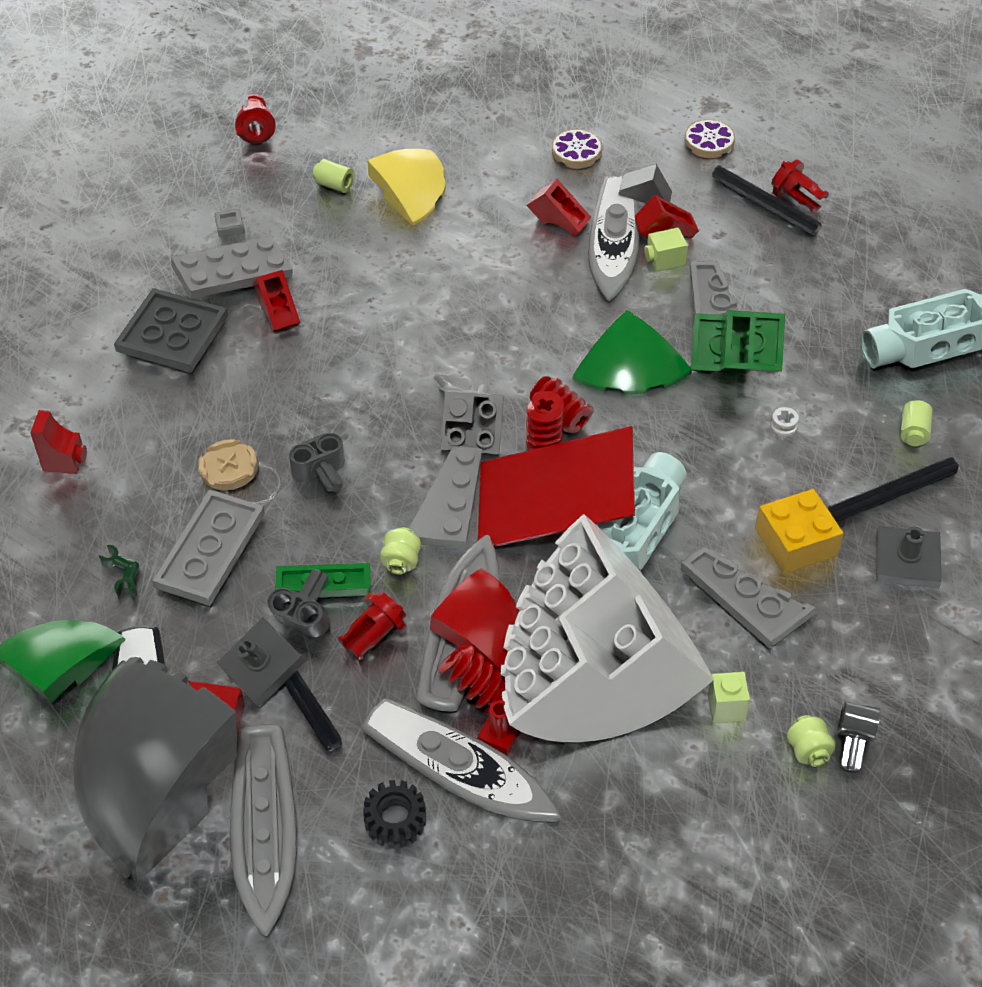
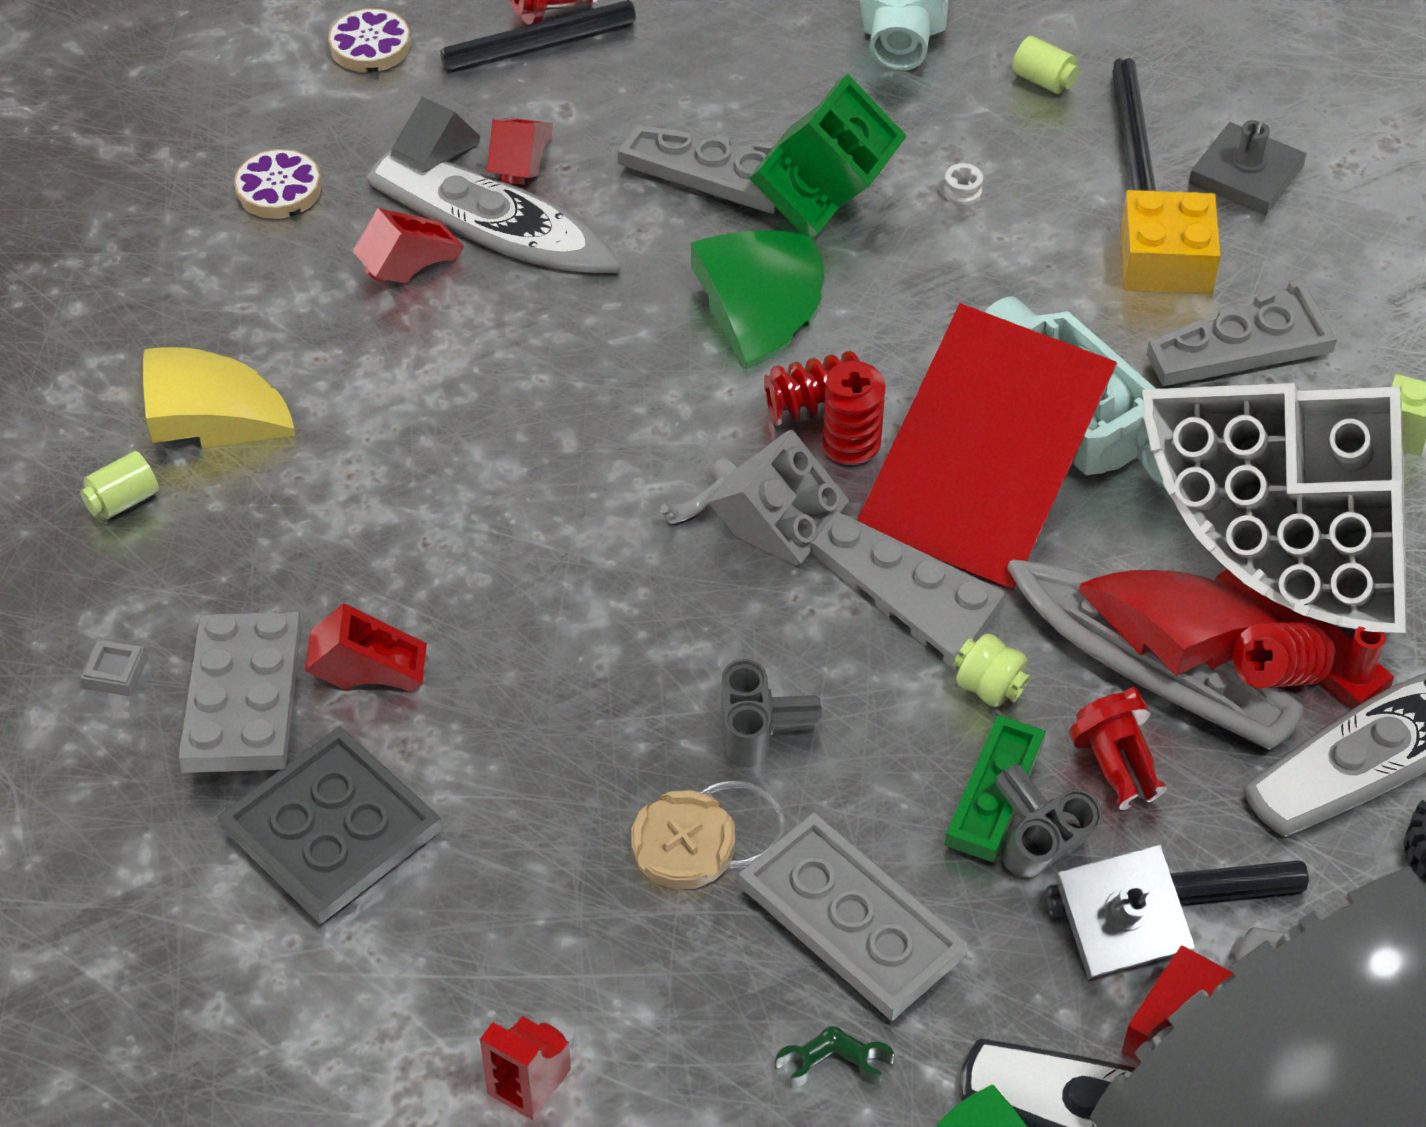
camera: 65 degrees left, 0 degrees up
yellowish green brick [644,228,688,271] -> none

